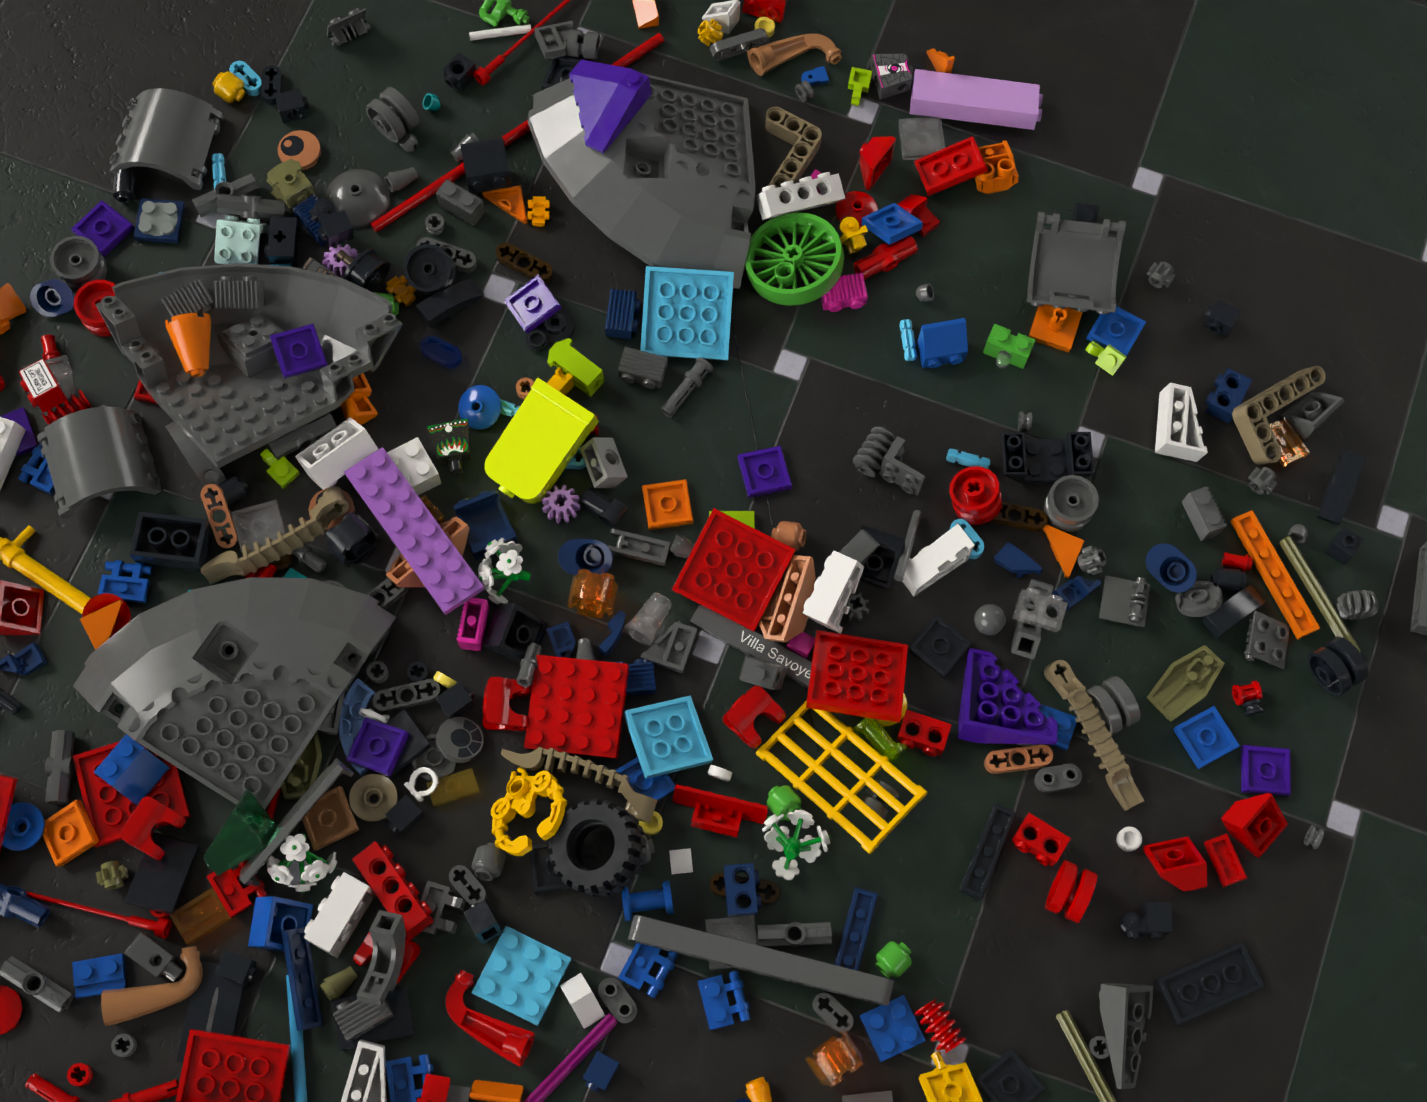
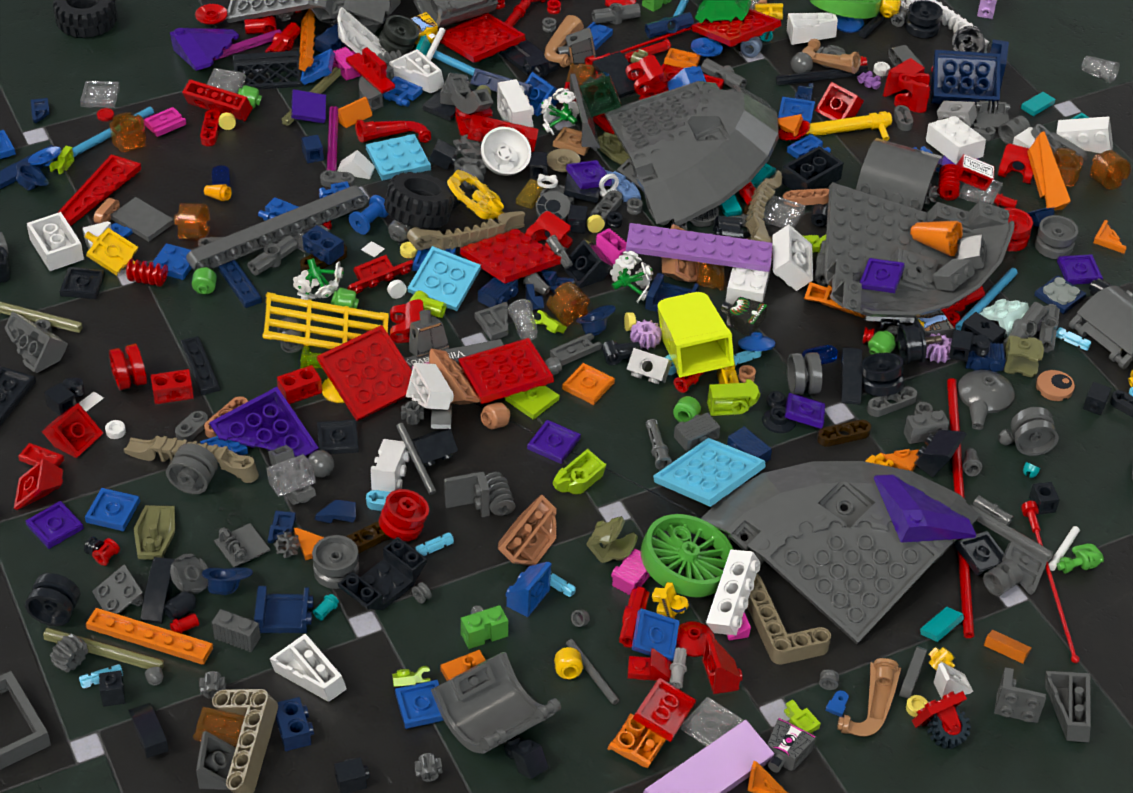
camera: 135 degrees right, 25 degrees down
none -> white sticker [79,392,103,411]
none -> medium azure axle [79,664,123,688]
none -> dark blue panel [254,586,314,633]
none -> teal pin [313,594,339,621]
none -> lime piece [410,291,446,318]
none -> white piece [481,127,531,176]
none -> nougat wedge [498,495,556,566]
none -> lime plate [533,310,567,334]
none -> lime piece [553,449,606,494]
none -> yellow head [554,647,583,680]
none -> dark grey bar [566,639,619,705]
none -> olive piece [586,516,638,563]
none -> light yellow tile [624,312,636,331]
none -> red axle [625,38,671,62]
none -> light grey axle [669,647,687,689]
none -> bright green head [673,396,701,422]
none -> blue plate [778,97,815,123]
none -> dark grey wheel [787,352,822,395]
none -> teal tile [920,607,964,642]
none -> dark grey axle [969,505,1053,562]
none -> dark grey pin [973,495,1014,526]
none -> orange tile [1093,220,1126,254]

